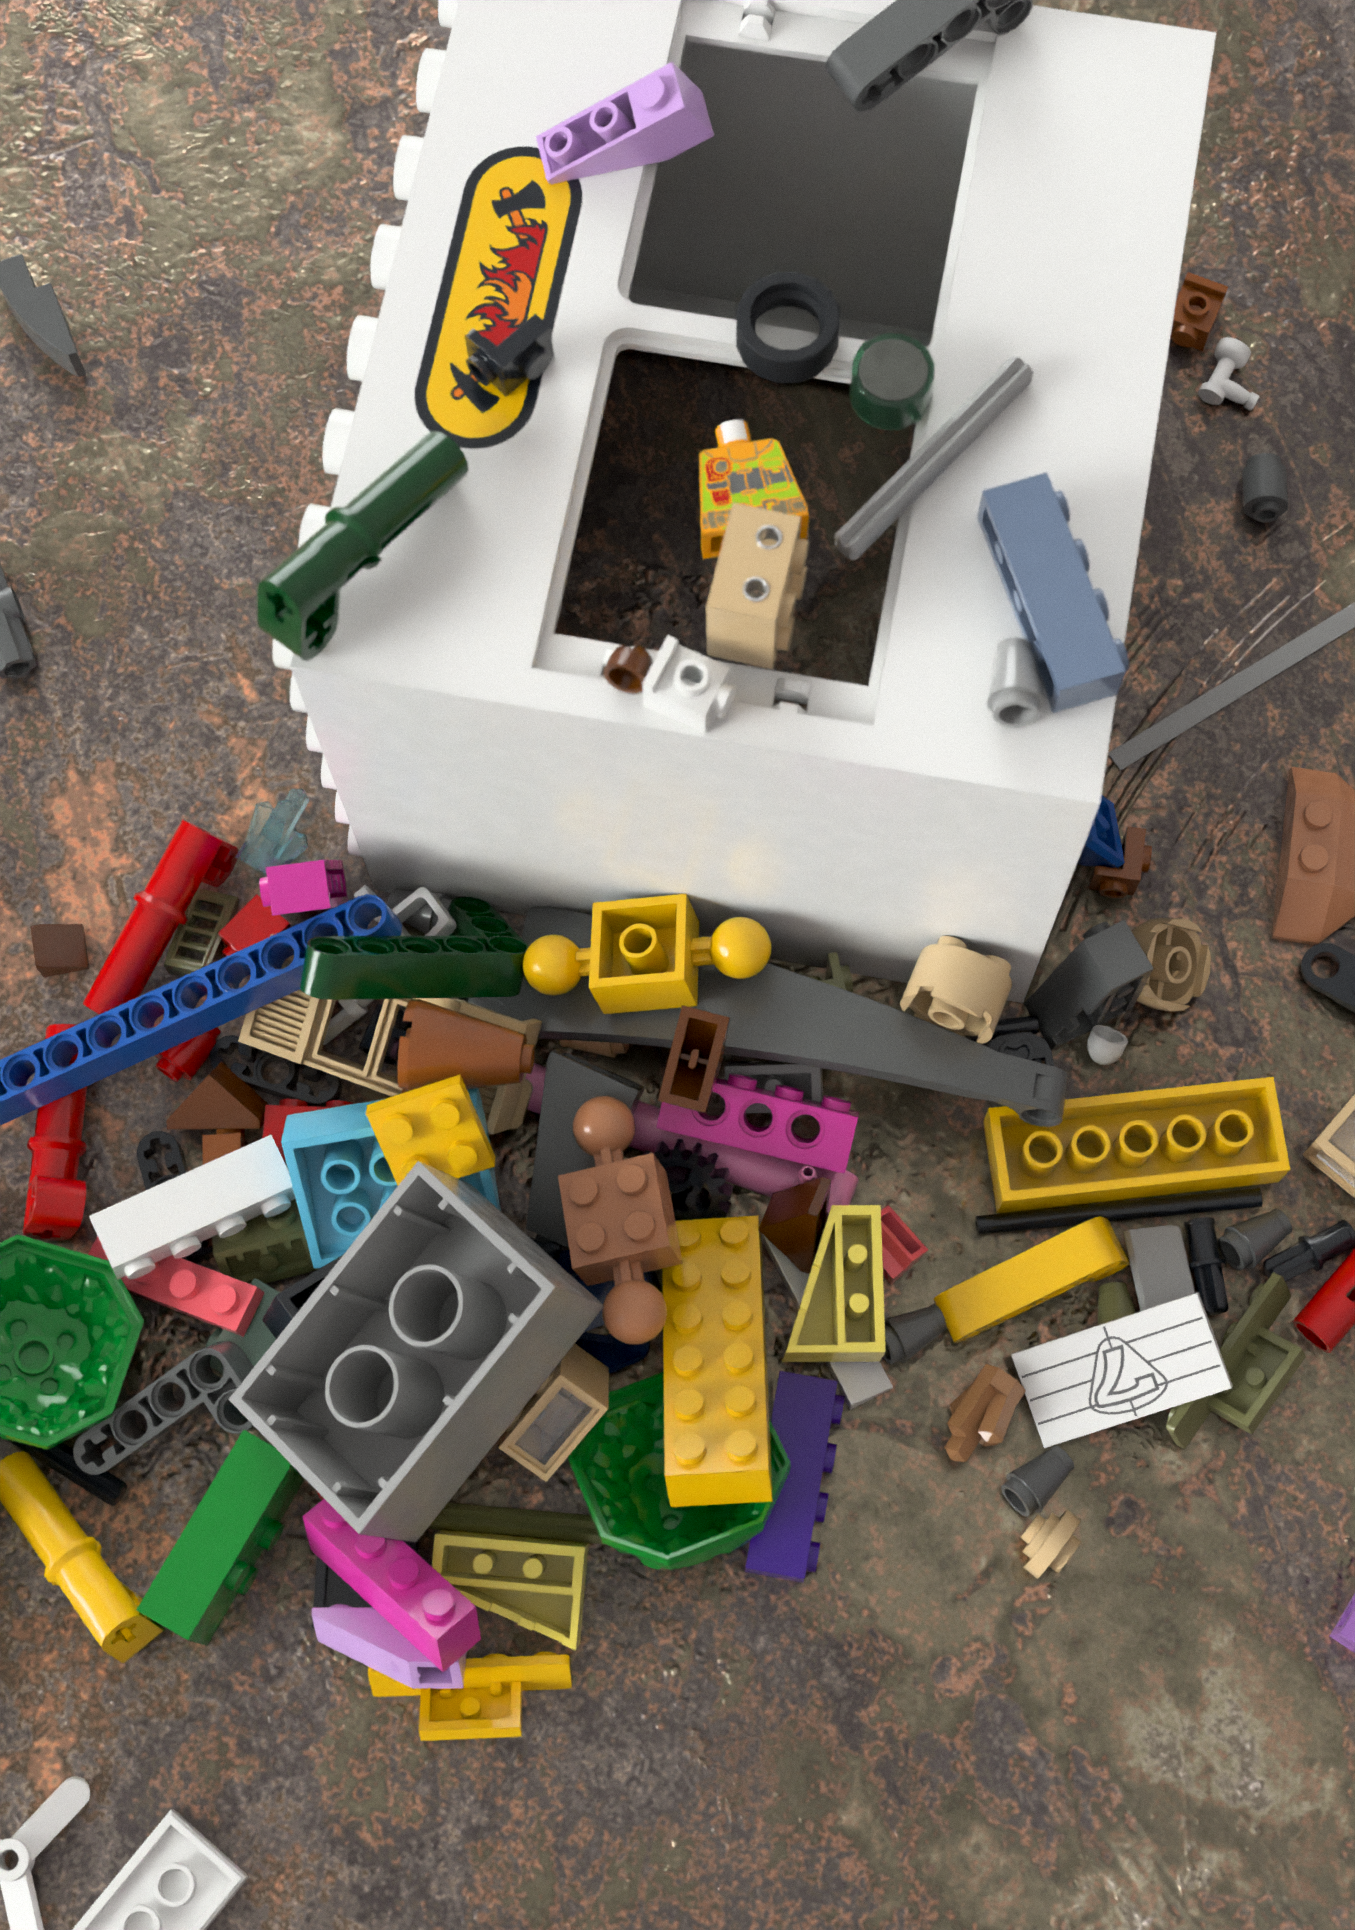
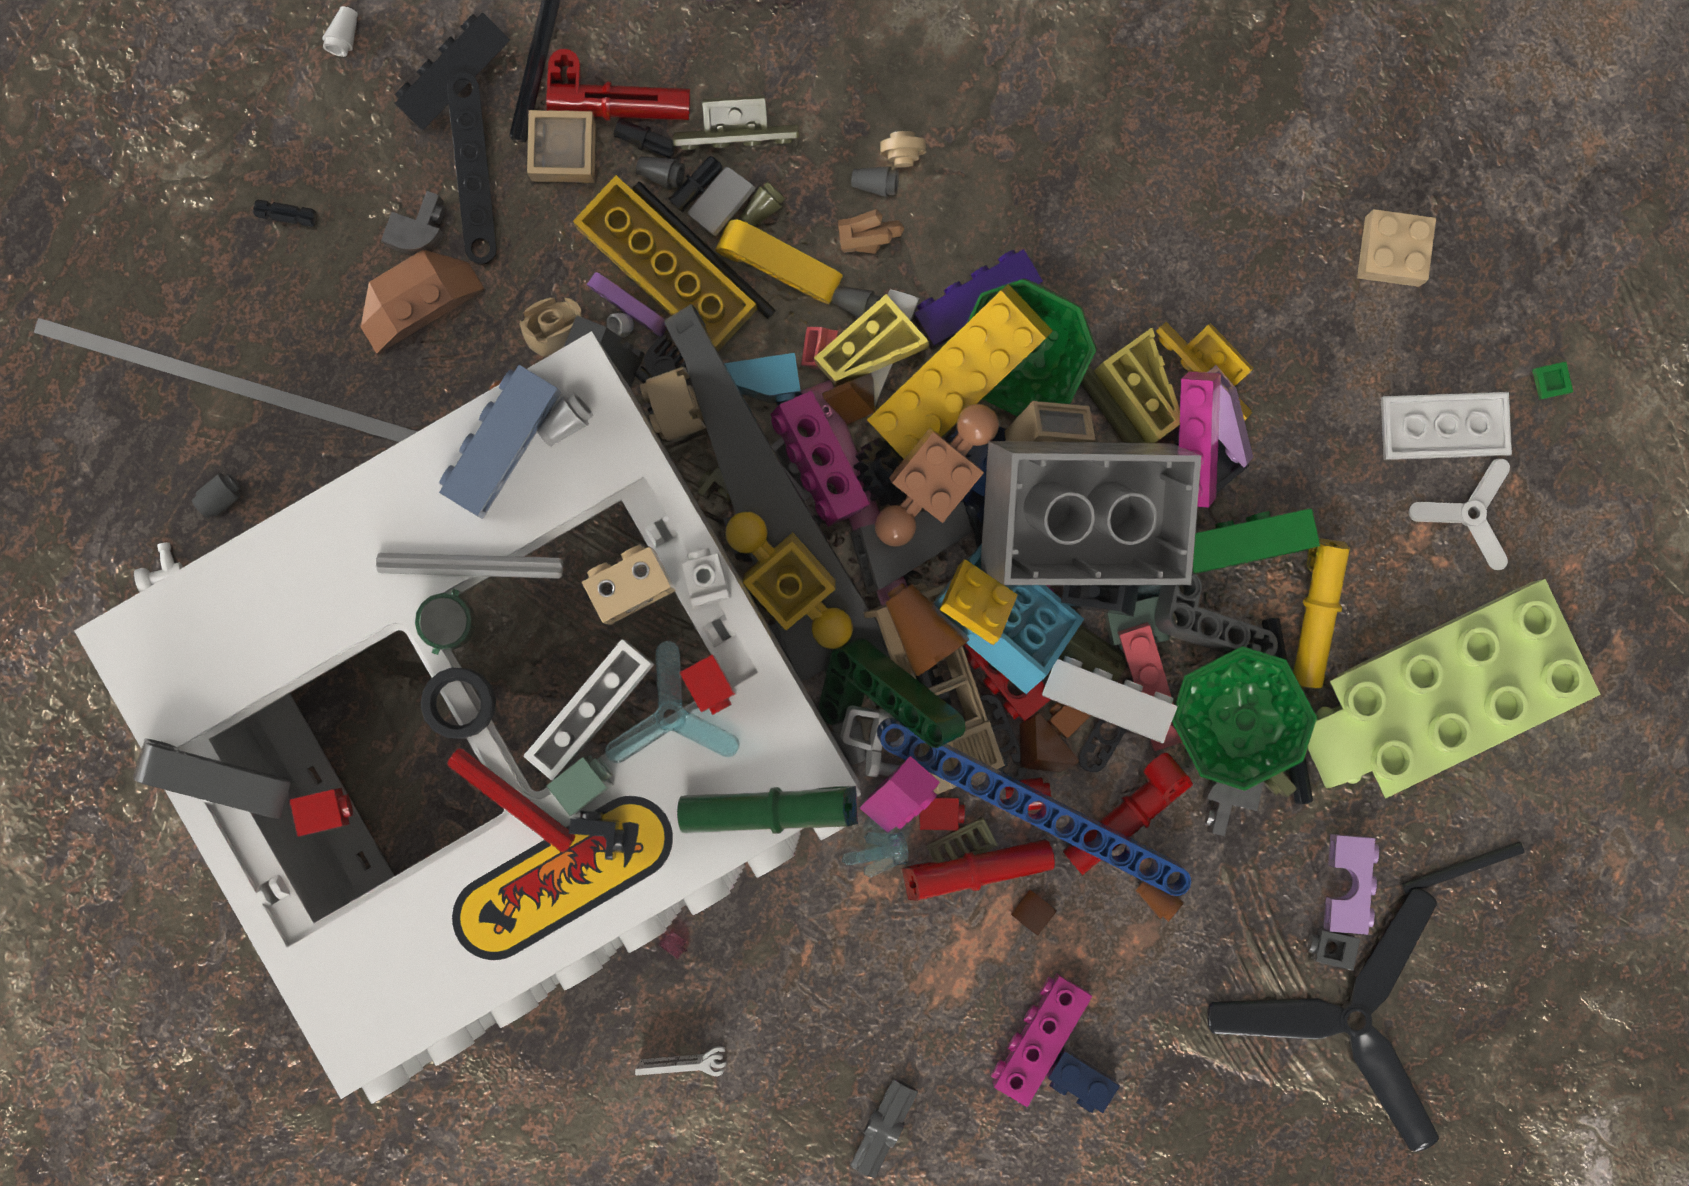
camera: 135 degrees left, 15 degrees up
lavender slope [536,62,714,184] -> none
reddish brown hinge [603,644,653,694] -> none
reddish brown slope [658,1005,730,1113] -> none
torso [699,420,809,559] -> none
white tile [1011,1292,1233,1448] -> none
none -> red brick [290,788,353,837]
none -> red axle [447,748,576,853]
none -> white brick [523,639,655,781]
none -> sand green brick [547,755,614,816]
none -> medium lavender beam [587,272,667,337]
none -> clear light blue piece [606,641,740,763]
none -> white flag [635,1046,727,1076]
none -> red brick [679,654,736,715]
none -> medium azure slope [724,353,801,406]

